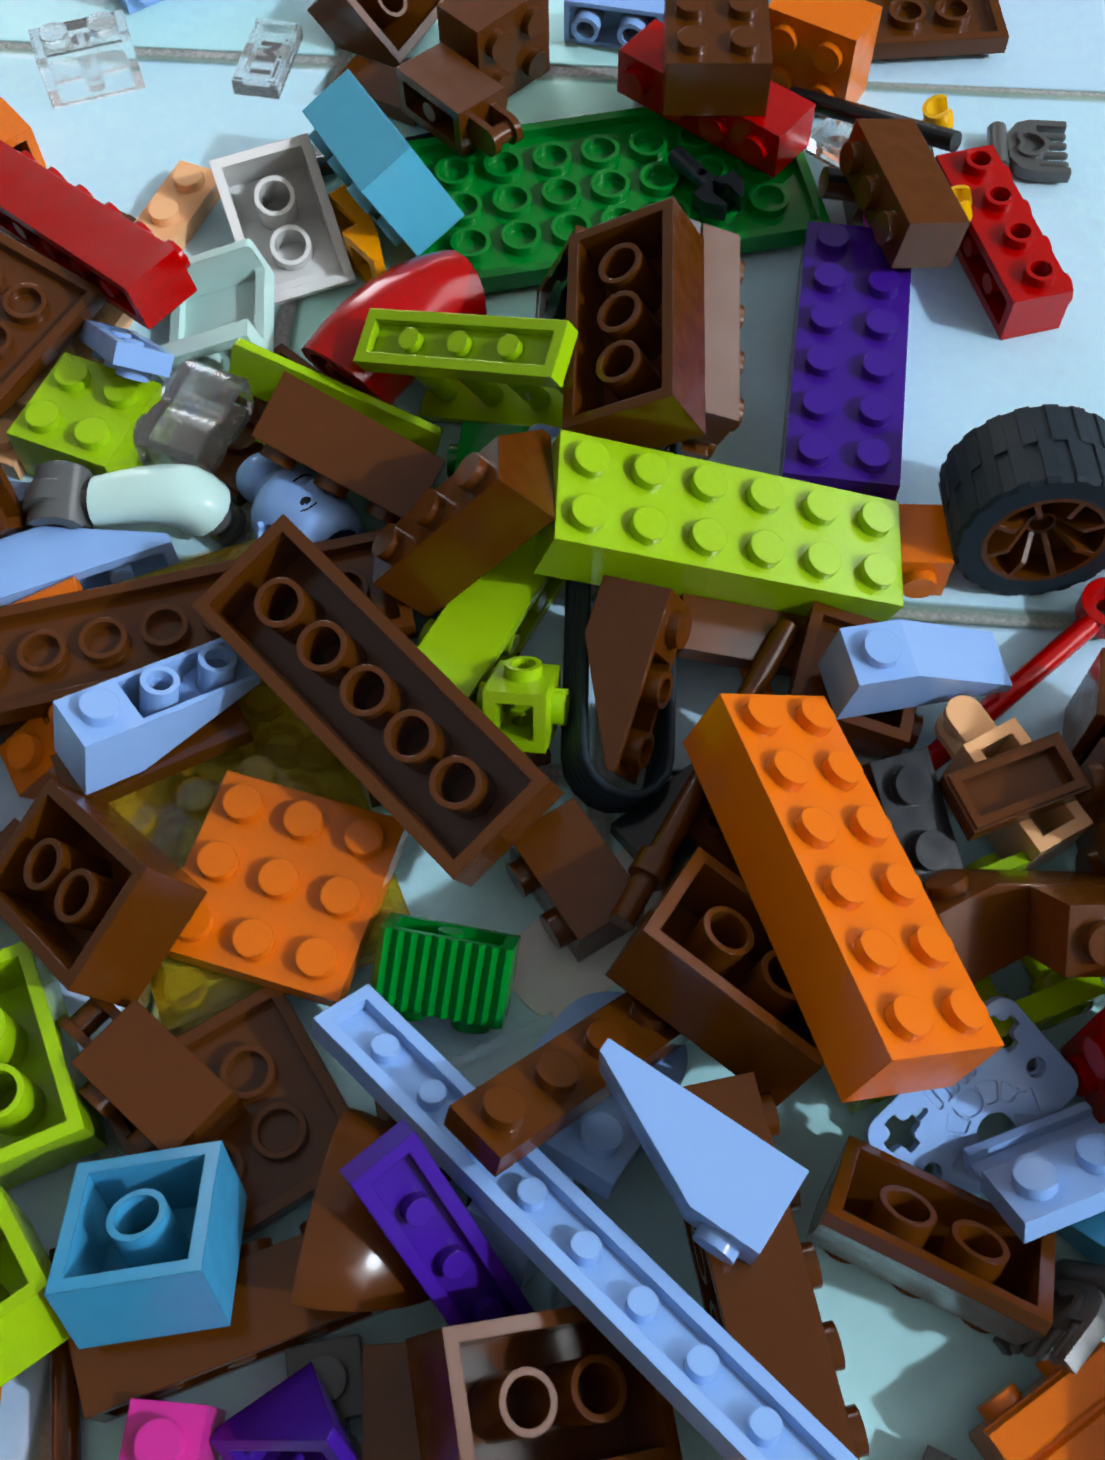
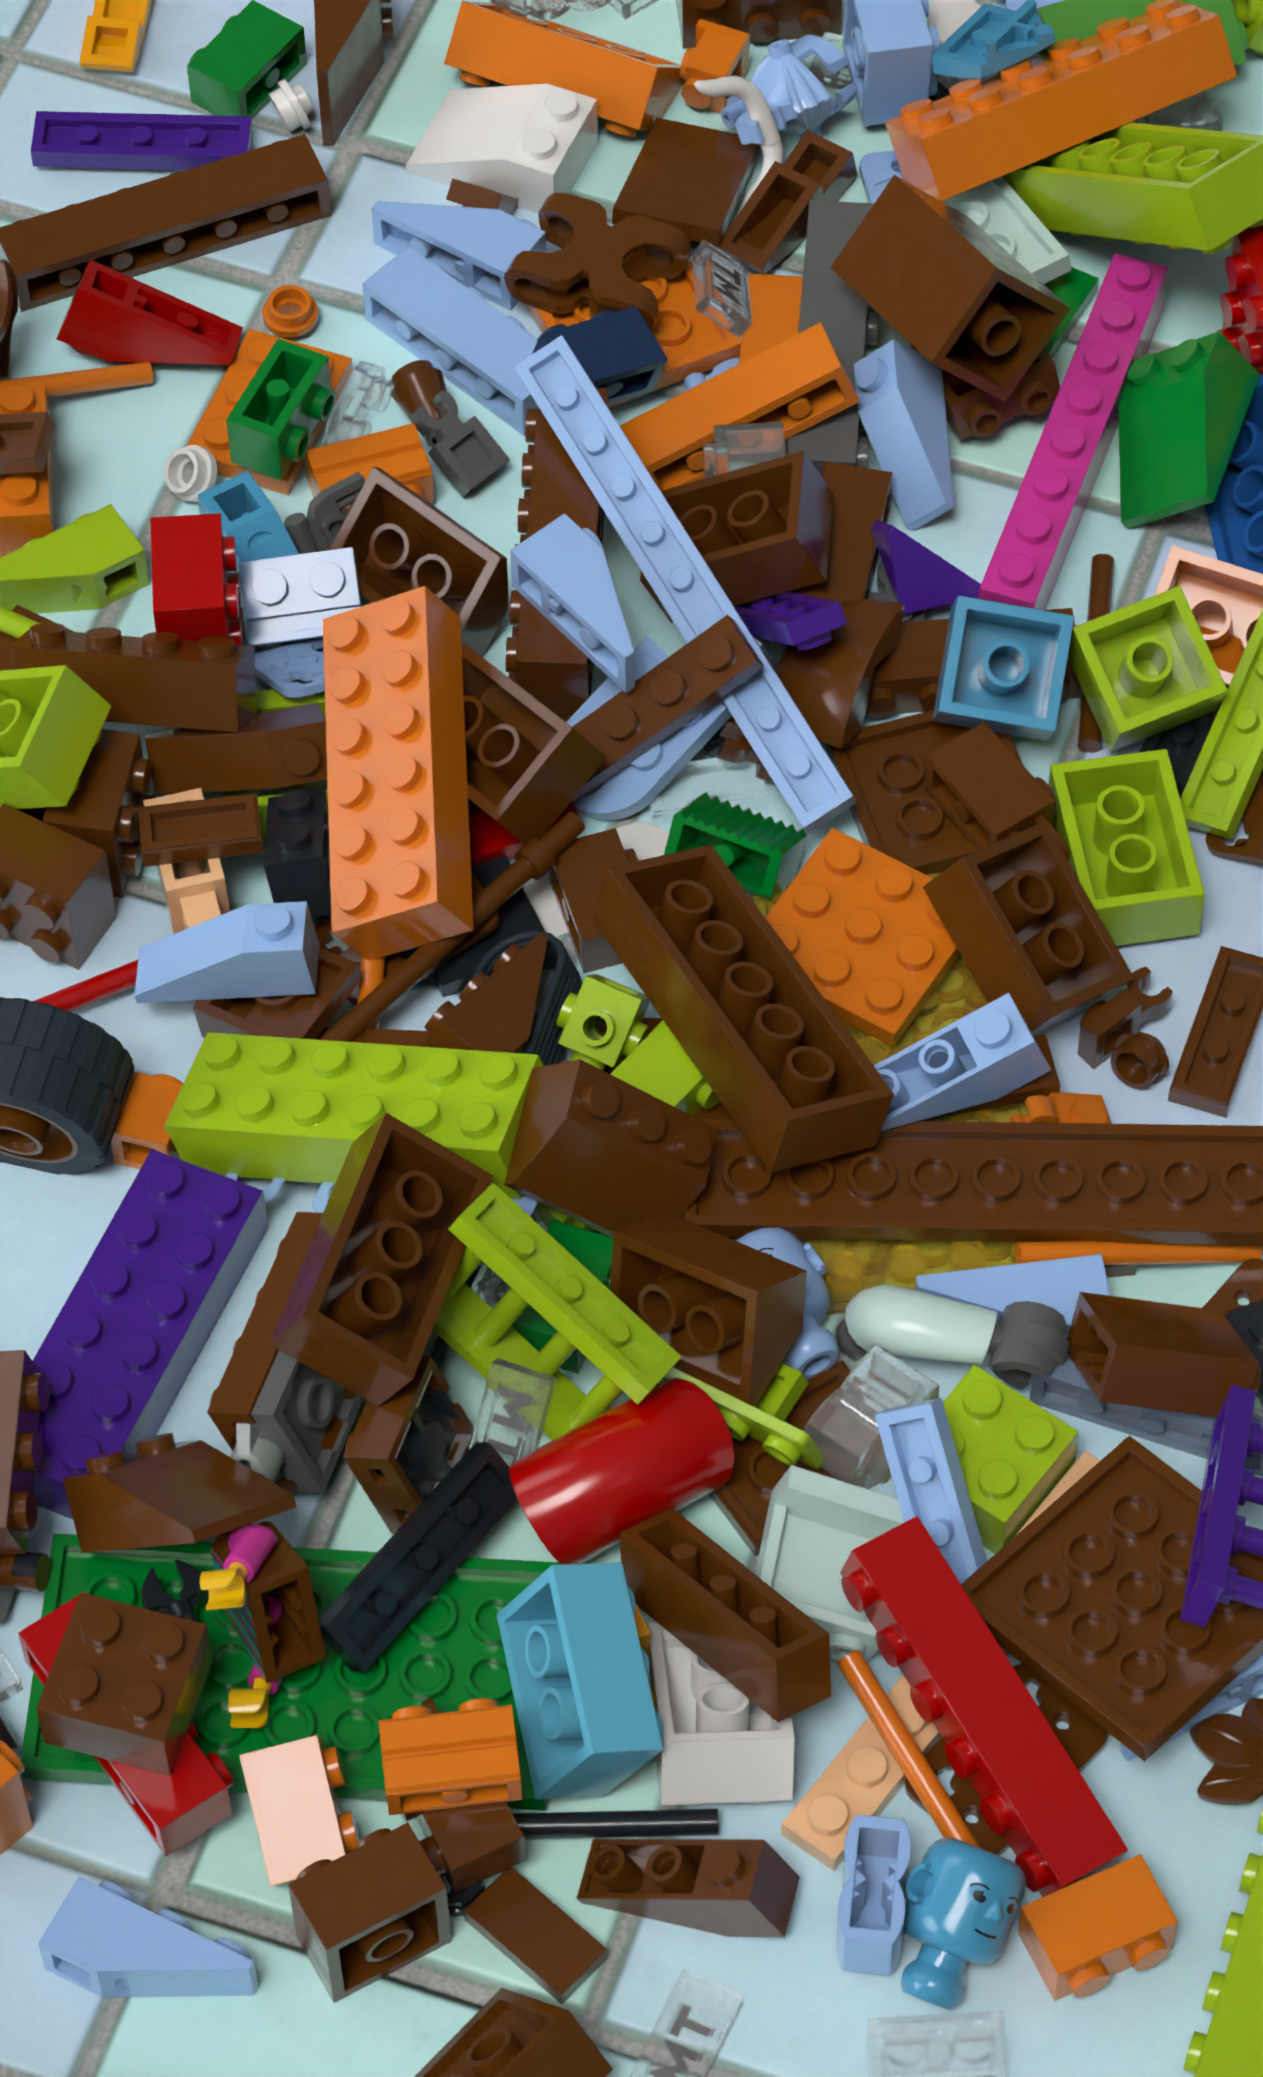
camera: 165 degrees left, 5 degrees down
none -> reddish brown slope [63,1433,297,1553]
none -> torso [200,1521,326,1728]
none -> brick [239,1735,360,1887]
none -> black plate [318,1442,517,1673]
none -> orange brick [378,1698,523,1815]
none -> reddish brown slope [577,1839,800,1937]
none -> reddish brown brick [619,1508,831,1723]
none -> orange bar [836,1649,981,1848]
none -> light blue brick [836,1814,911,1976]
none -> dark azure piece [901,1837,1026,2010]

